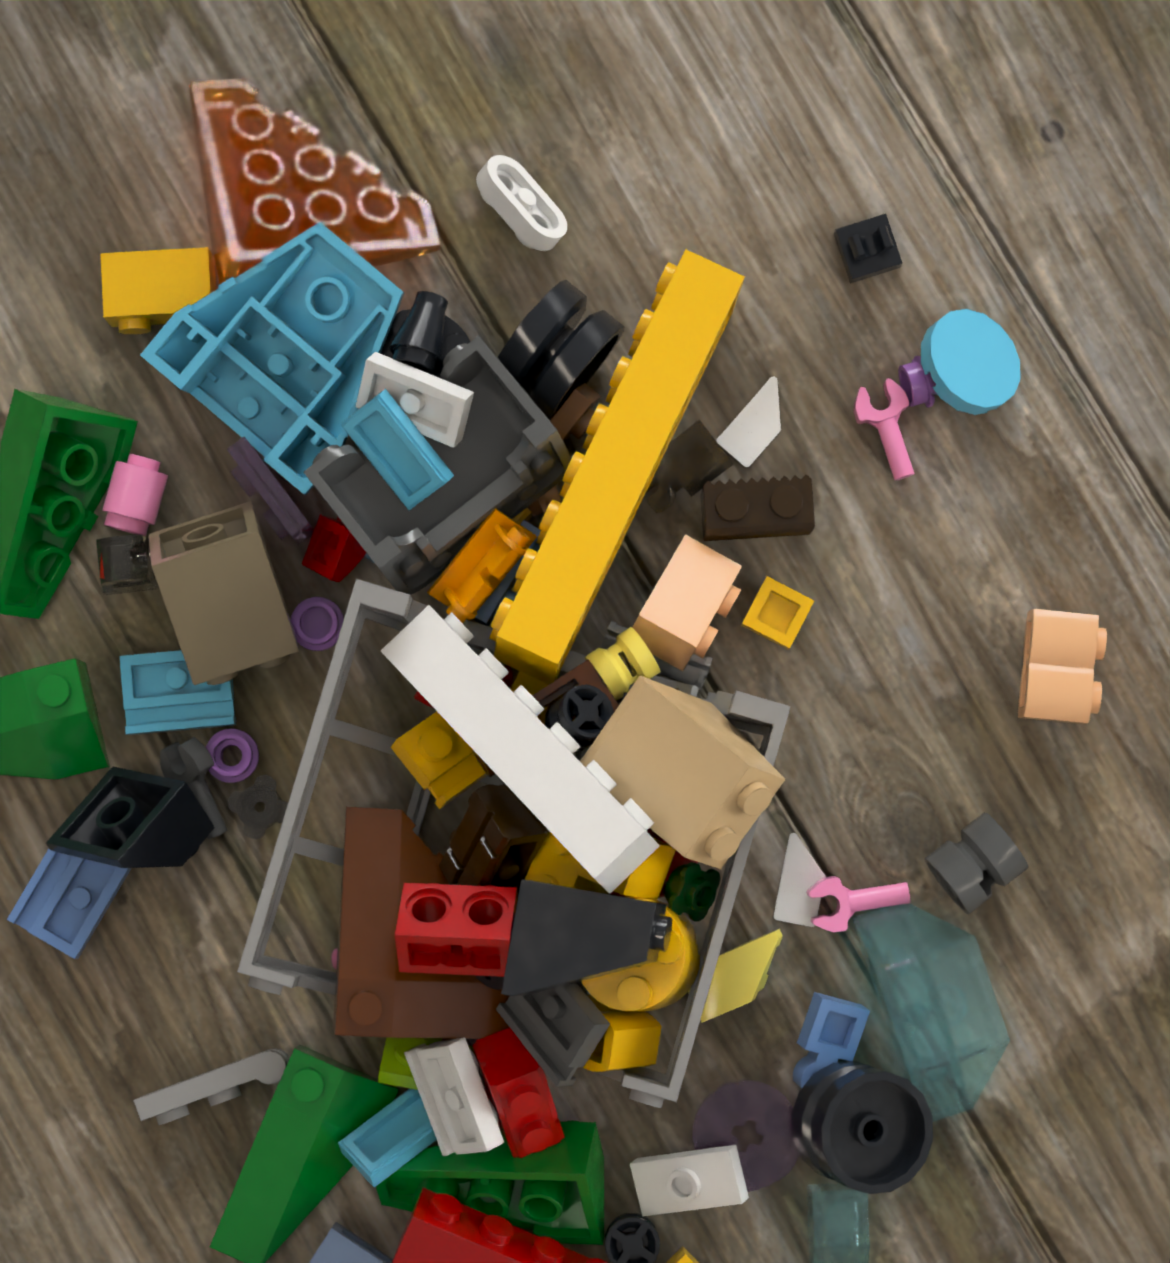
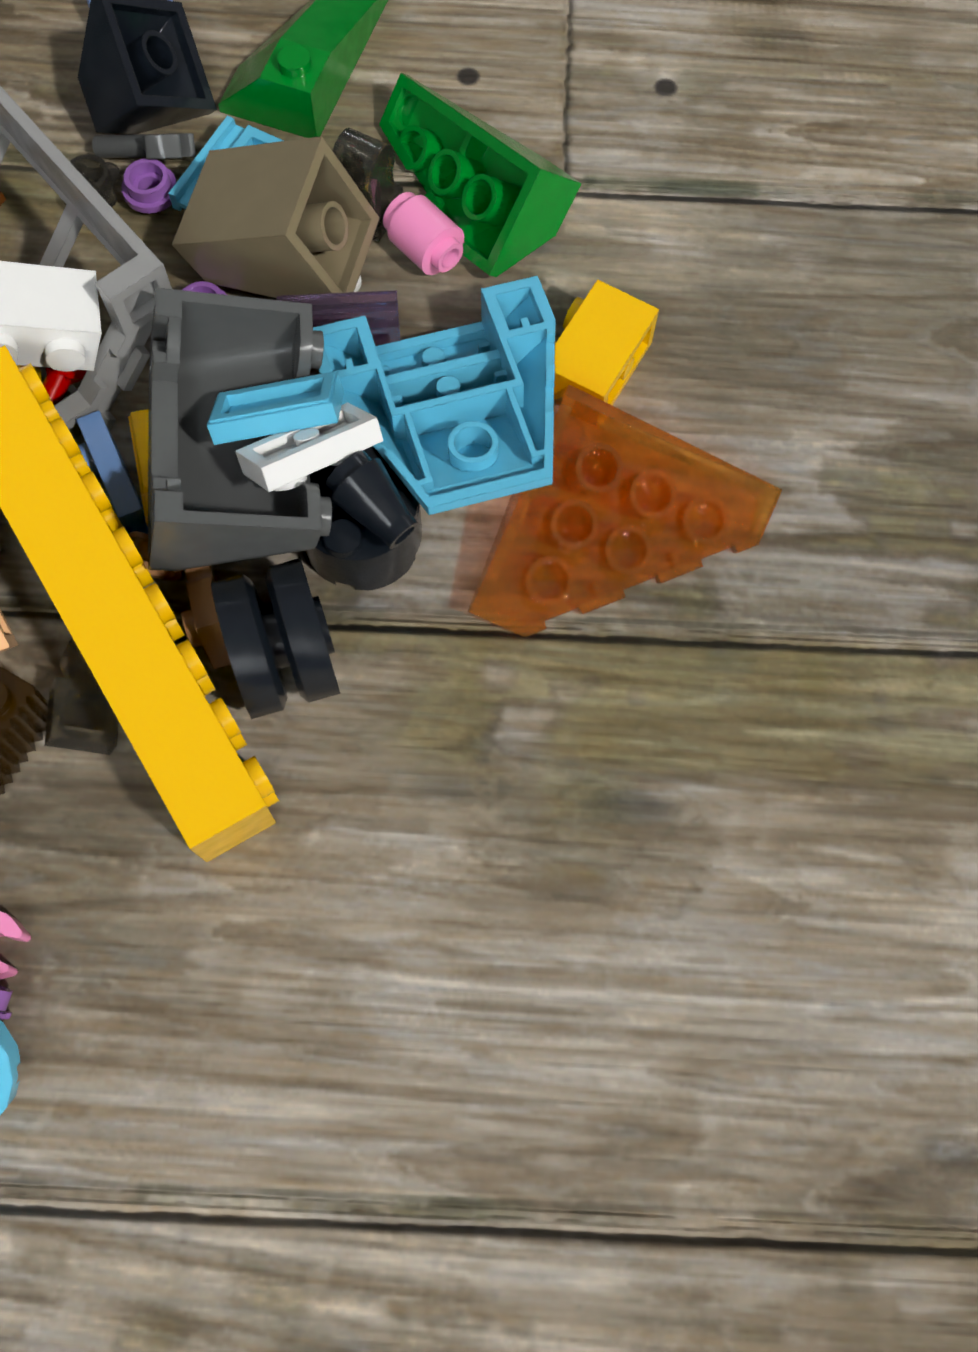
camera: 125 degrees right, 15 degrees down
light orange hinge [427,508,537,623] -> none
white plate [476,155,567,251] -> none
white sticker [716,376,781,467] -> none
black tile [834,213,903,284] -> none

